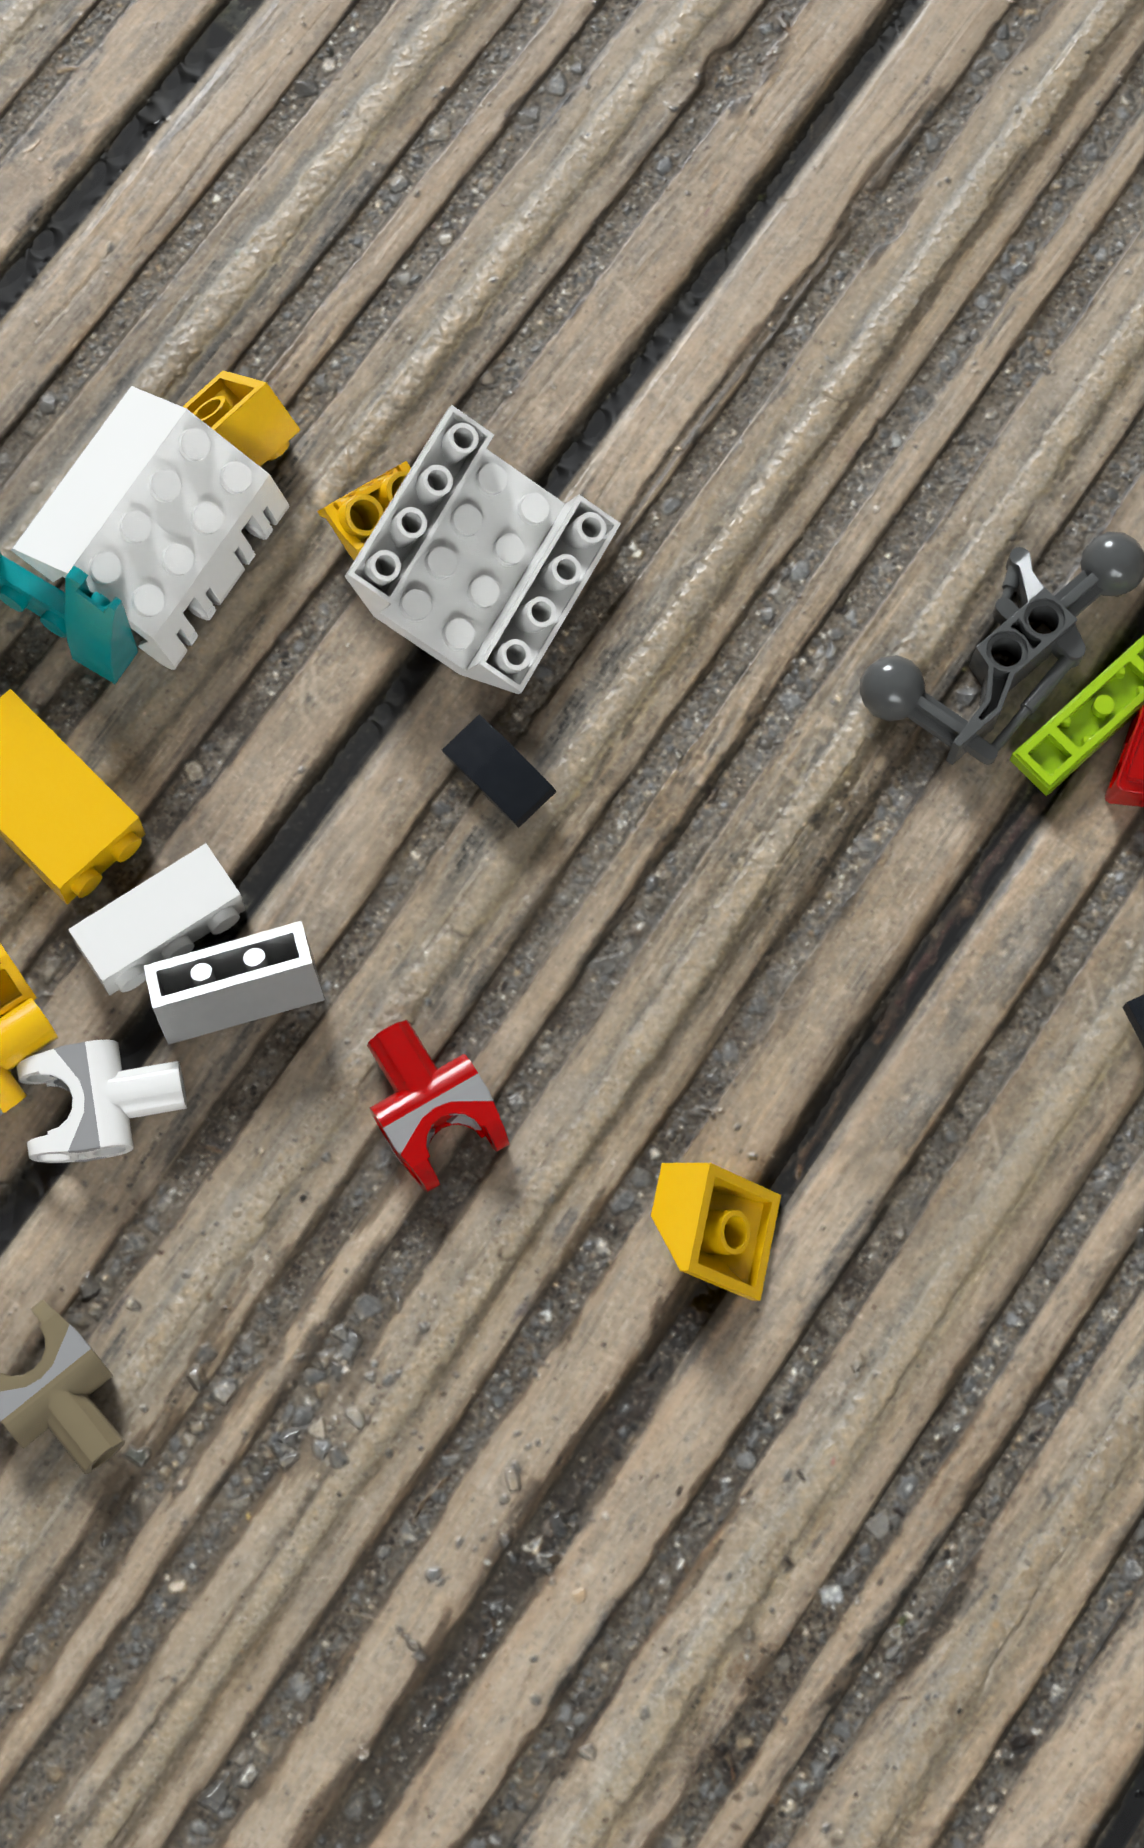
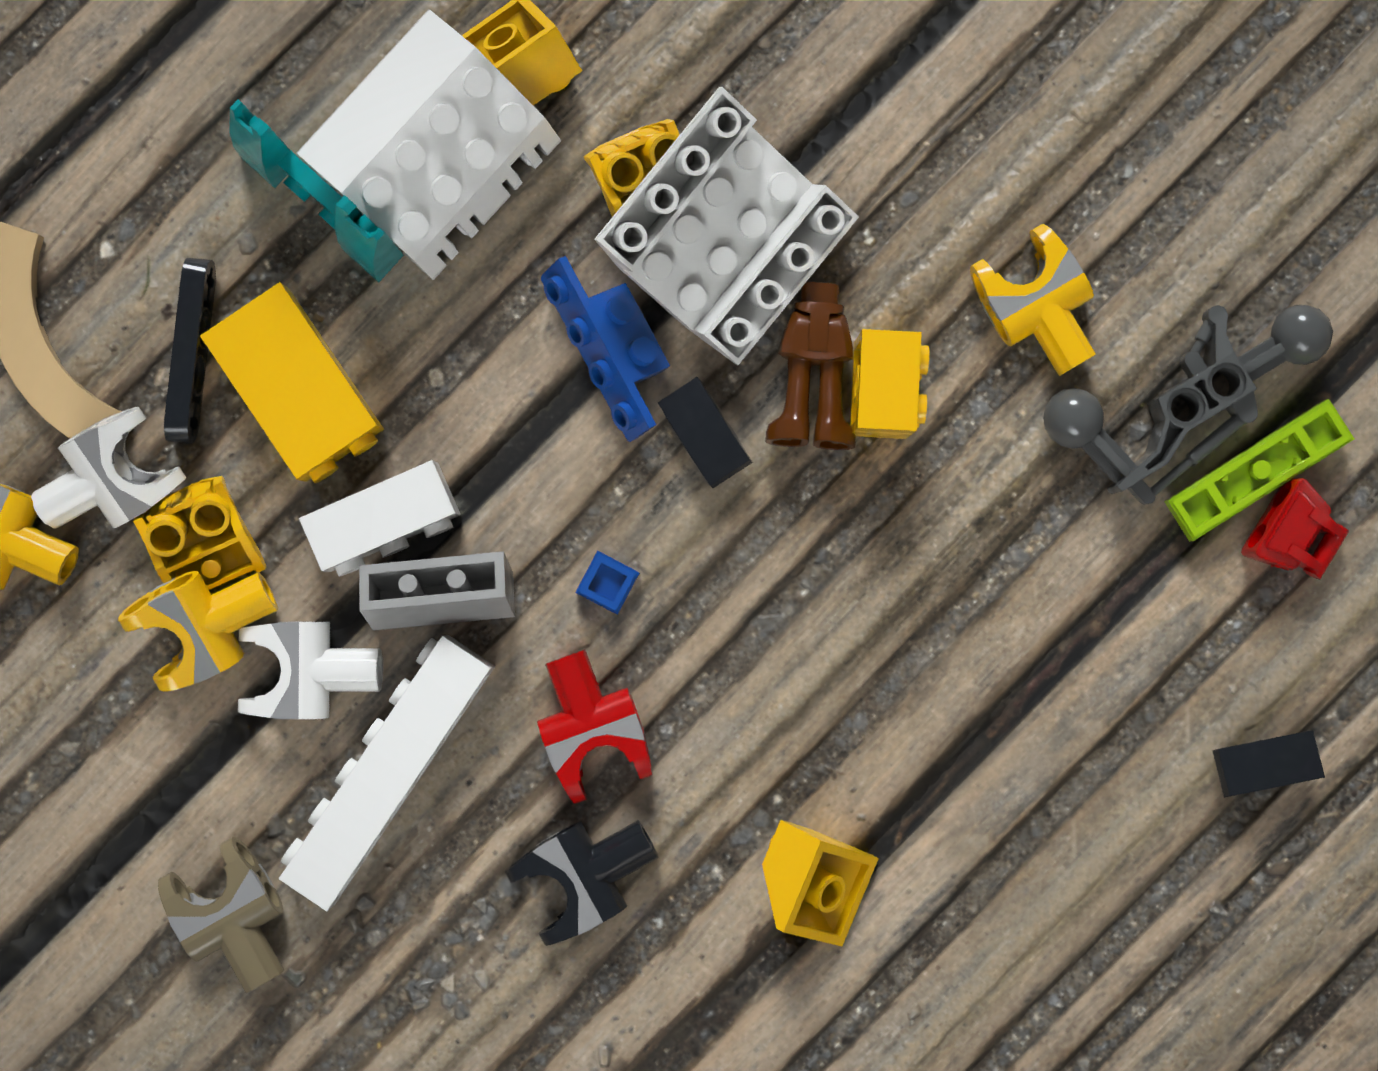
camera: 15 degrees right, 15 degrees up
none -> white brick [279,635,495,912]
none -> black connector [504,820,659,946]
none -> blue bracket [541,256,670,442]
none -> blue tile [575,550,640,615]
none -> reddish brown piece [765,282,856,450]
none -> yellow brick [850,329,929,439]
none -> yellow connector [970,224,1096,376]

